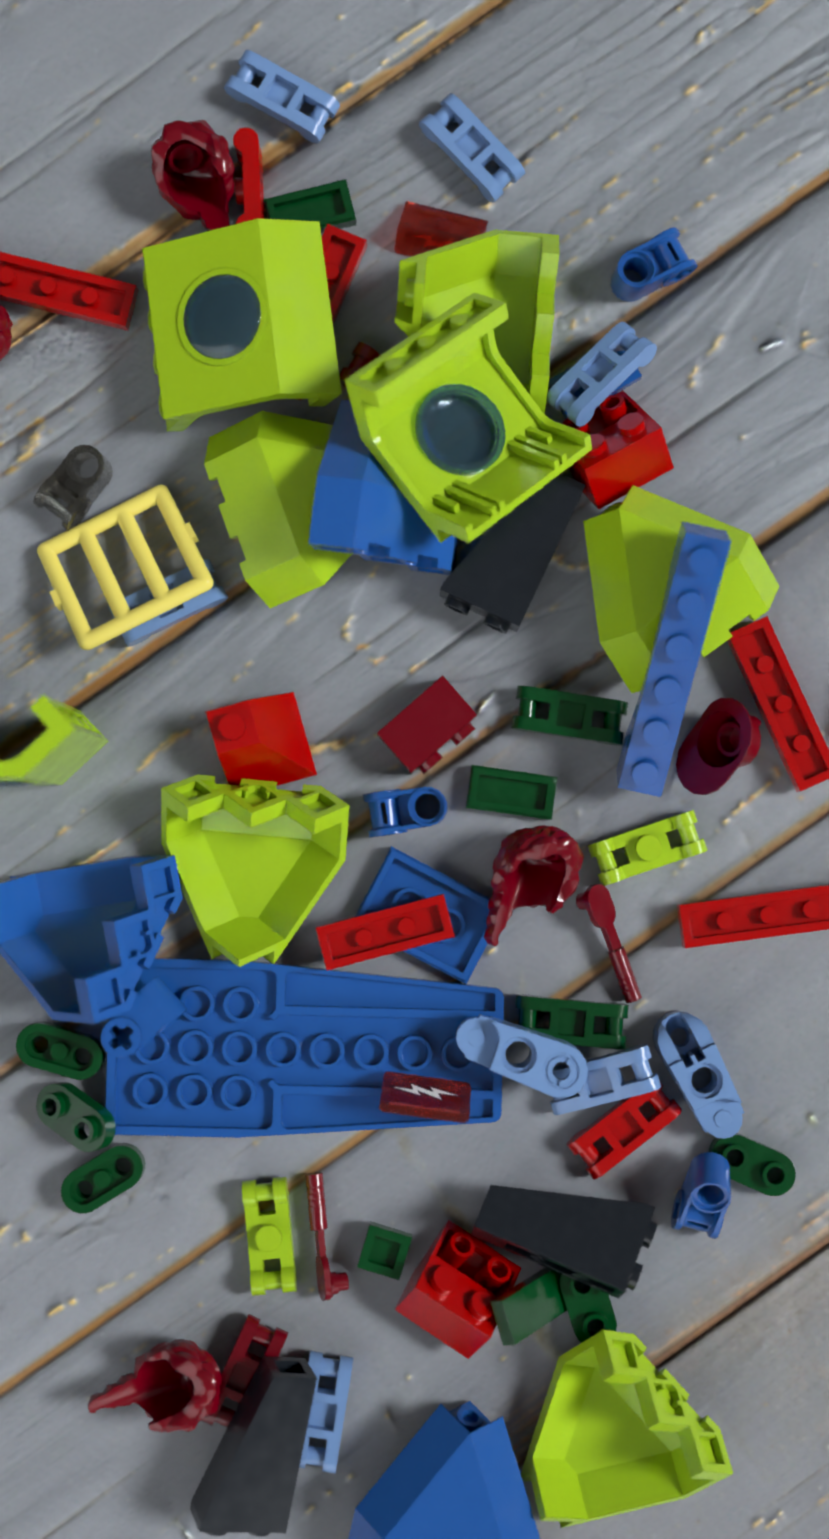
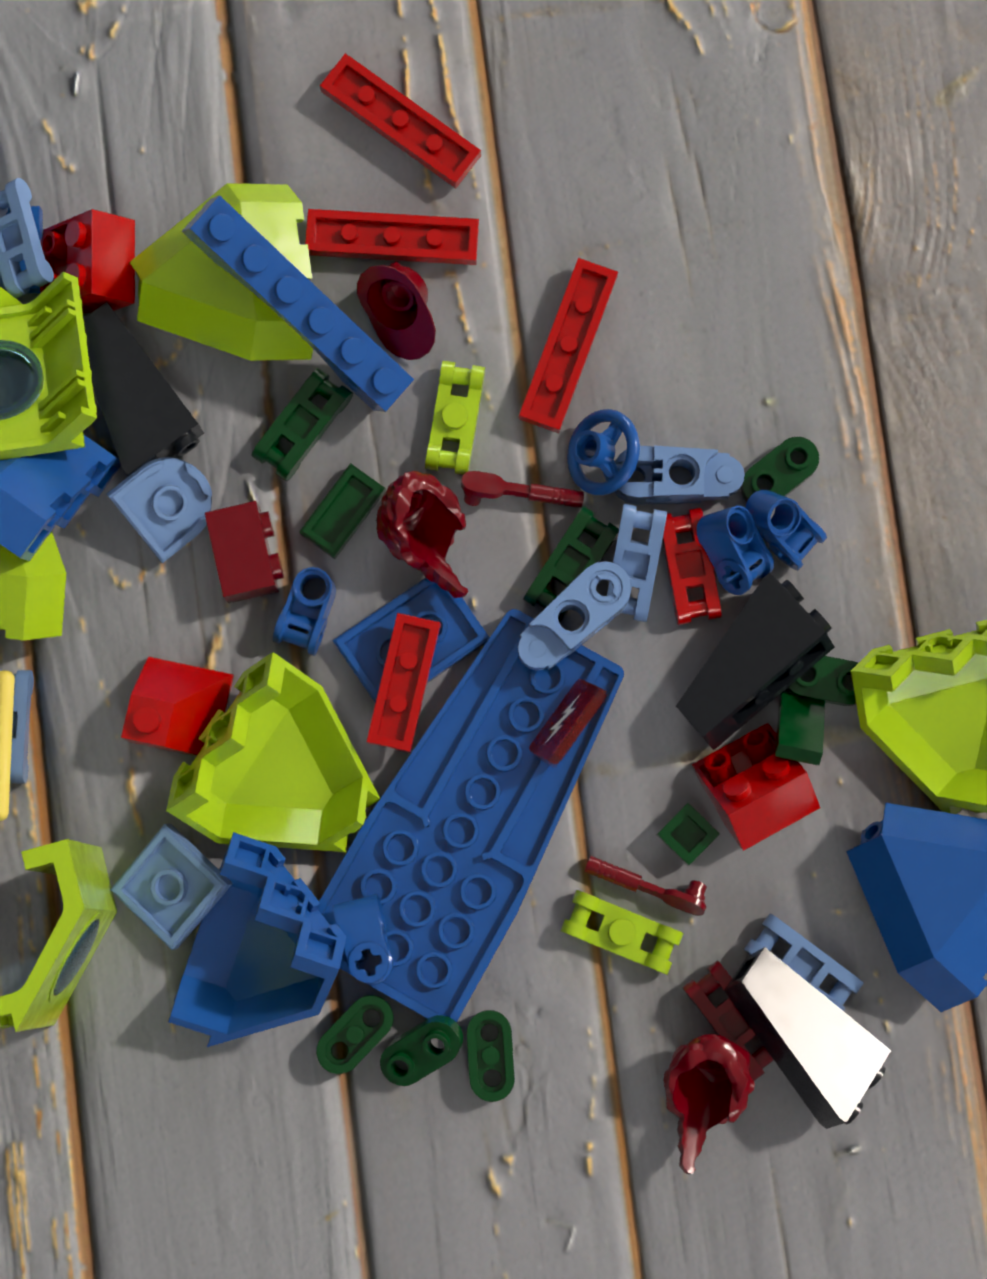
camera: 55 degrees left, 5 degrees down
none -> medium blue tile [106,457,212,563]
none -> medium blue tile [110,823,233,950]
none -> blue piece [567,409,640,495]
none -> blue piece [696,505,774,595]

